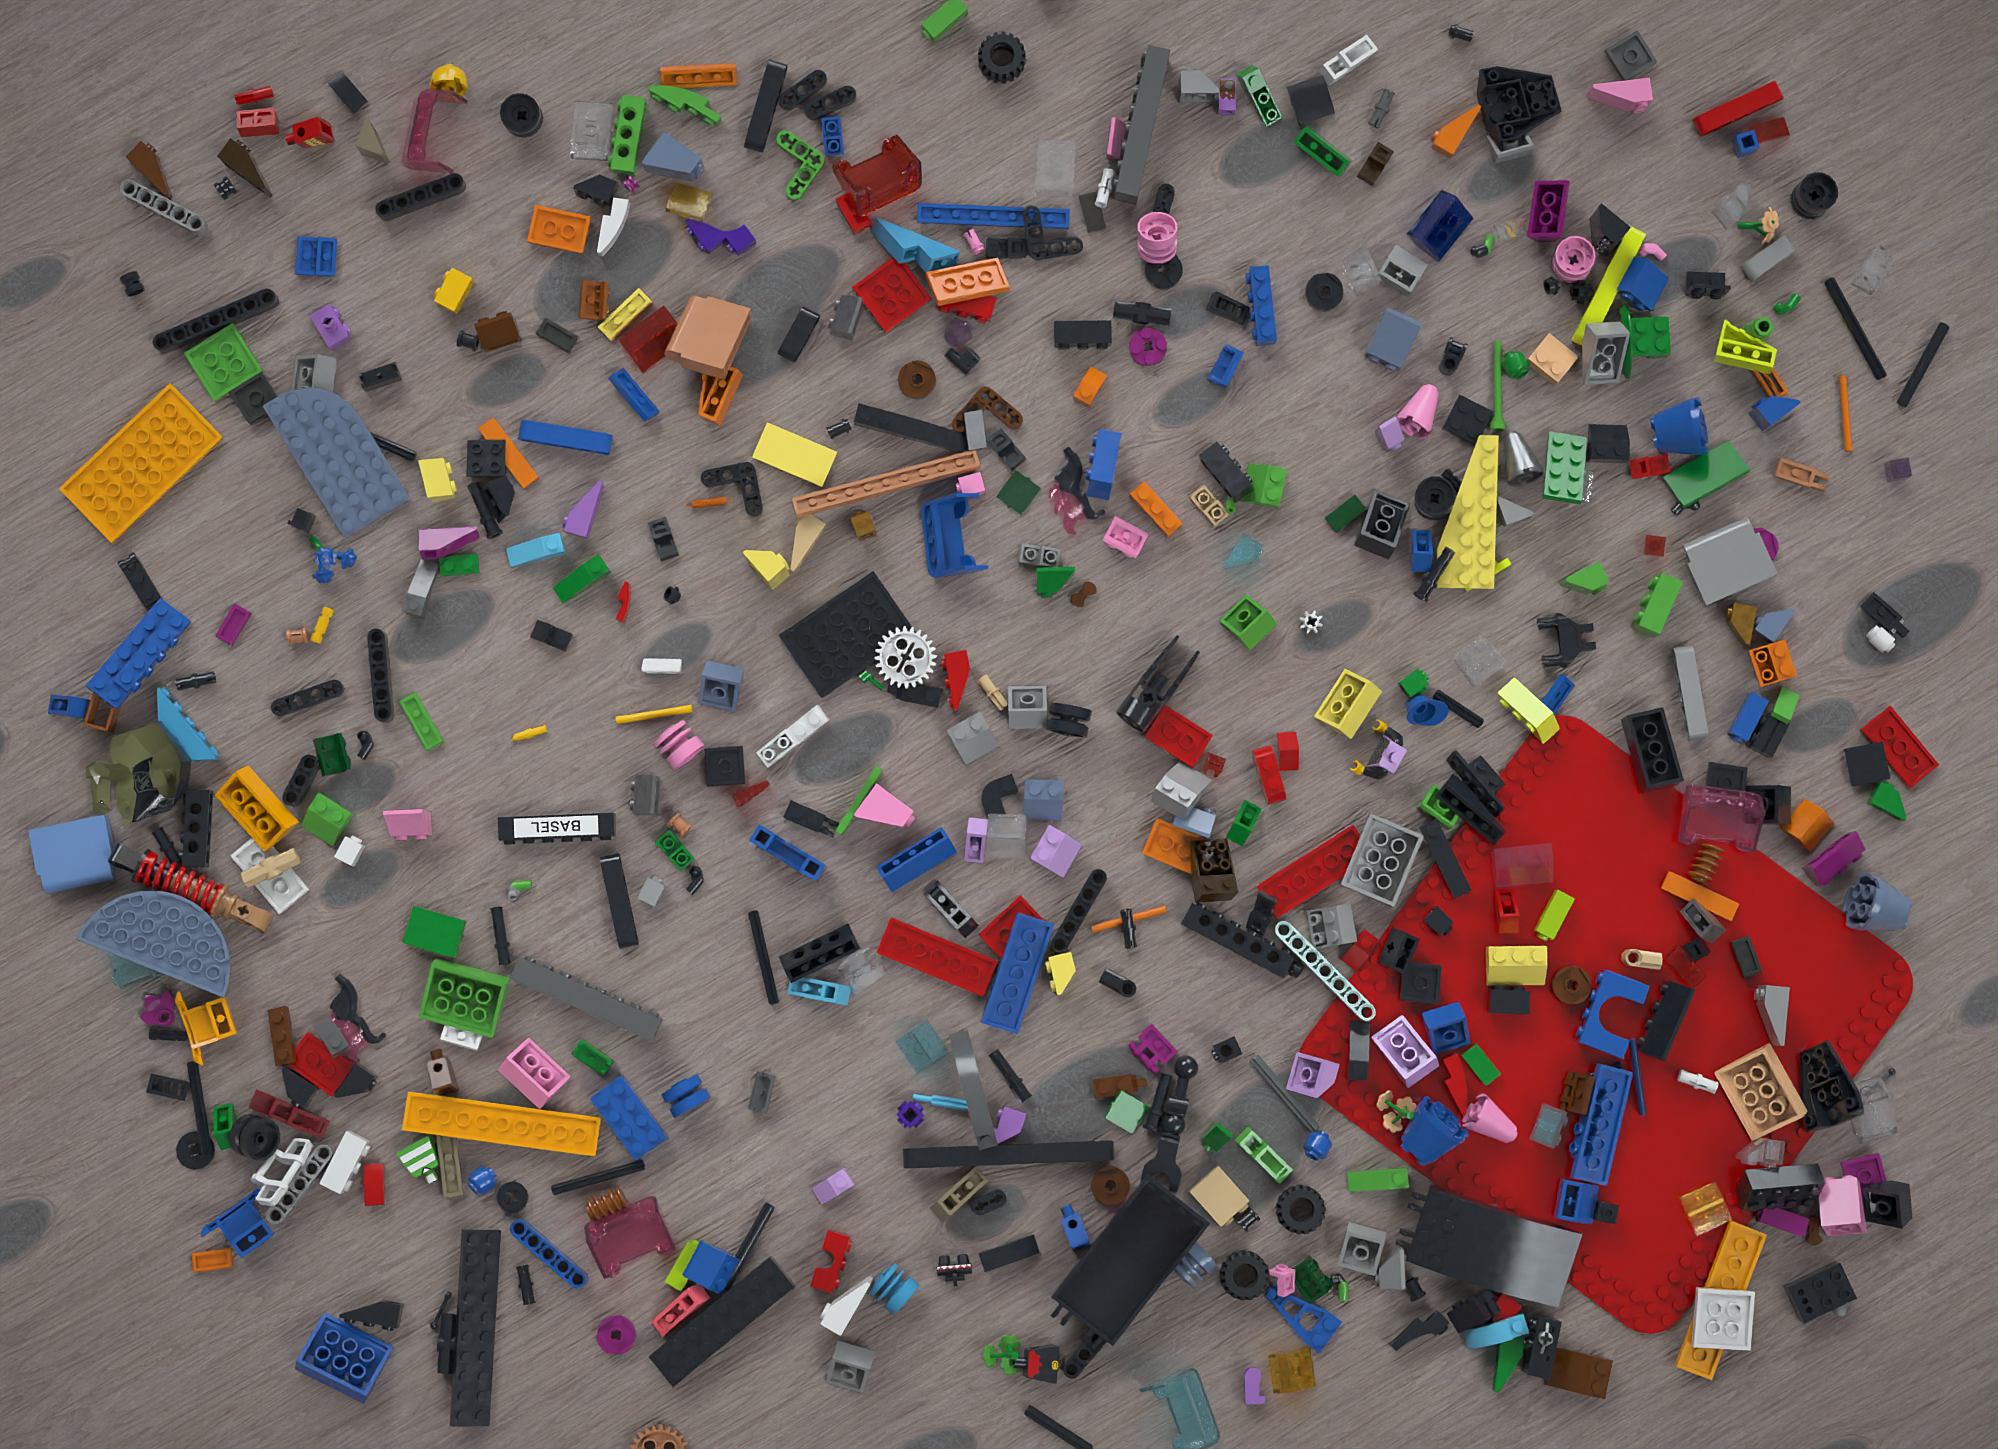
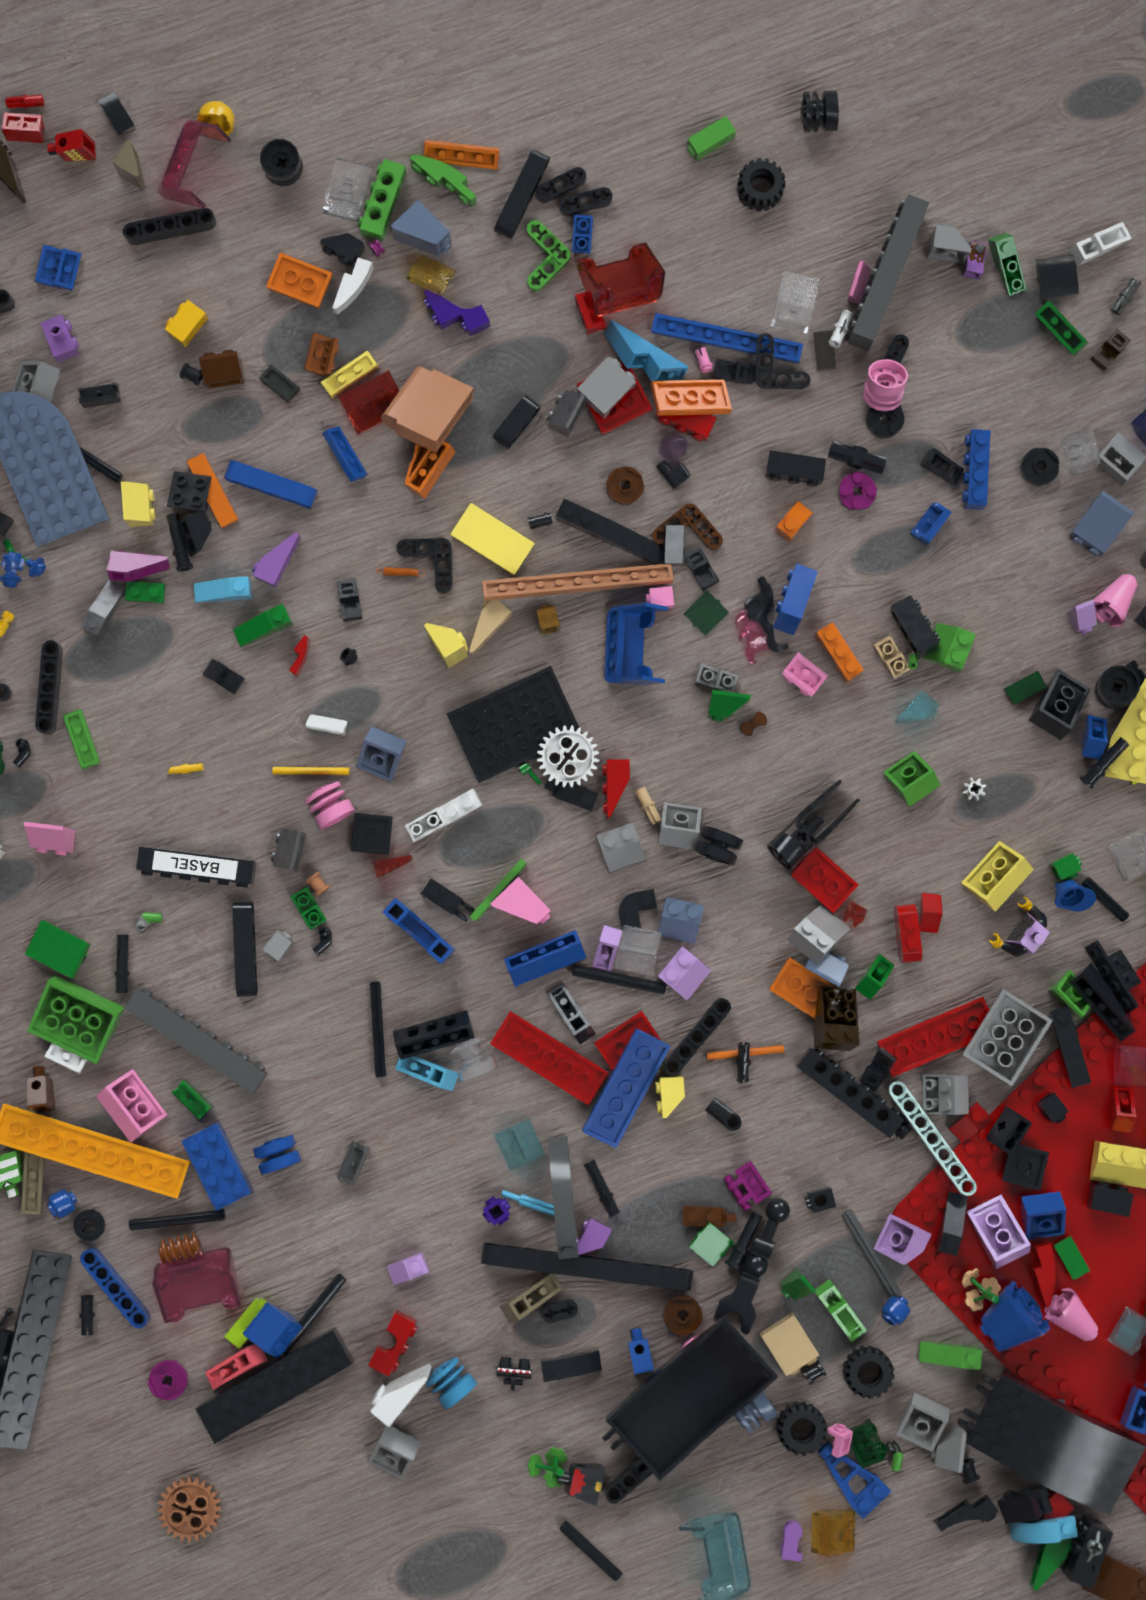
camera: 10 degrees right, 0 degrees up
none -> black axle [572,965,666,994]
none -> light grey panel [577,356,636,419]

